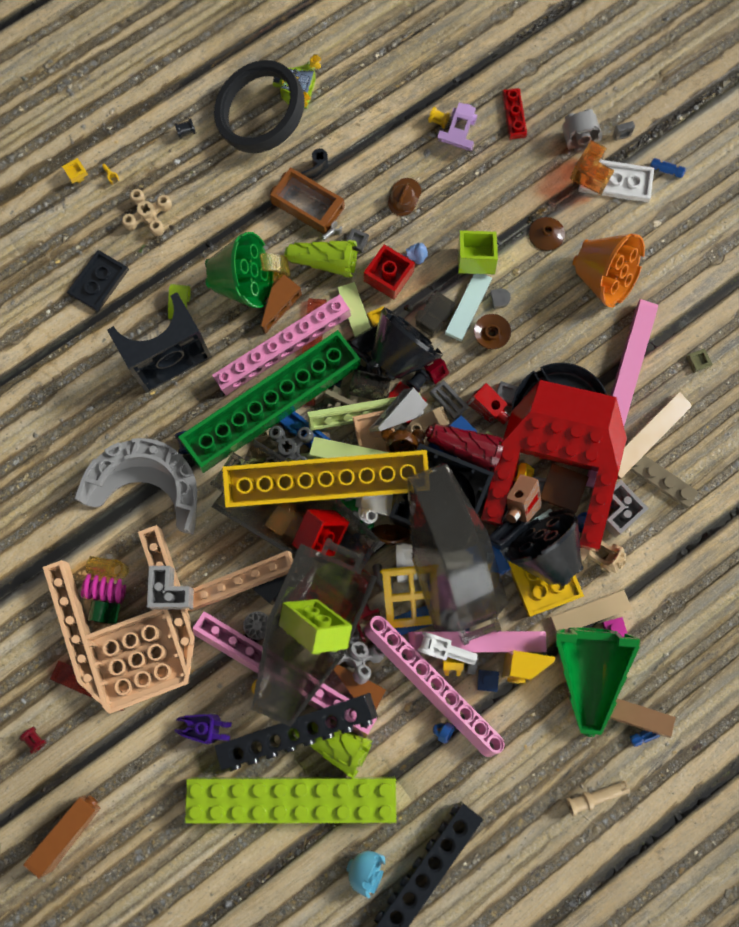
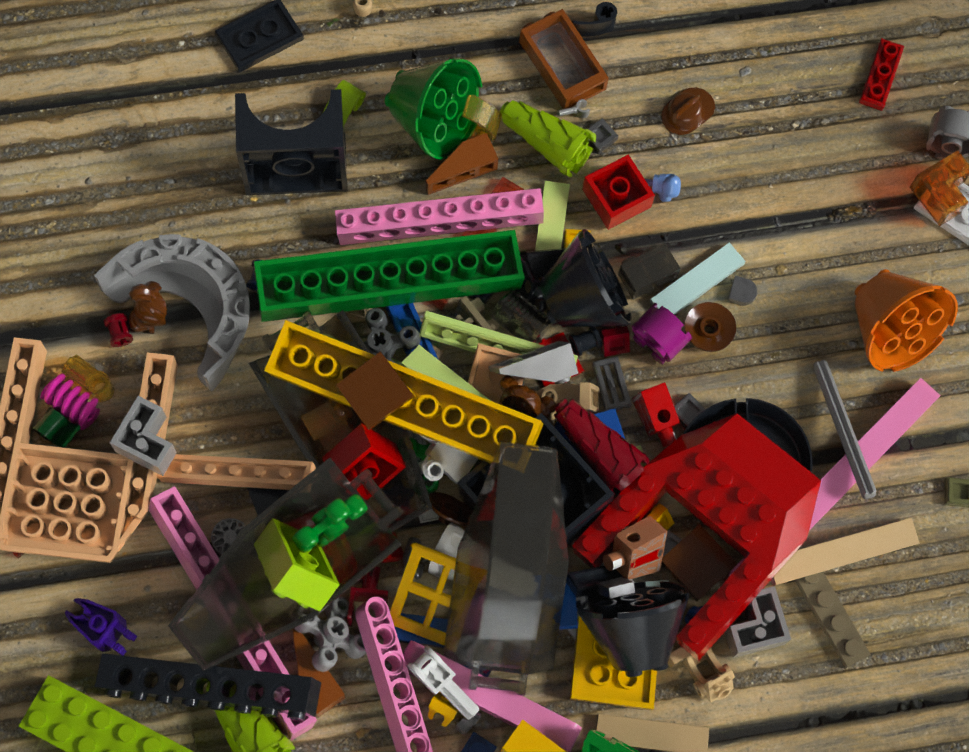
camera: 20 degrees right, 5 degrees down
yellow bush [428,107,450,129] -> none
lavender tile [437,102,478,151] -> none
lime piece [458,230,498,274] -> none
reddish brown dish [529,217,565,251] -> none
none -> dark red bush [104,313,133,347]
none -> reddish brown hair [128,281,167,334]
none -> green gear [292,494,368,553]
none -> reddish brown tile [336,351,415,430]
none -> flat silver tile [597,577,635,599]
none -> magenta brick [632,303,692,365]
none -> light grey axle [814,360,876,499]

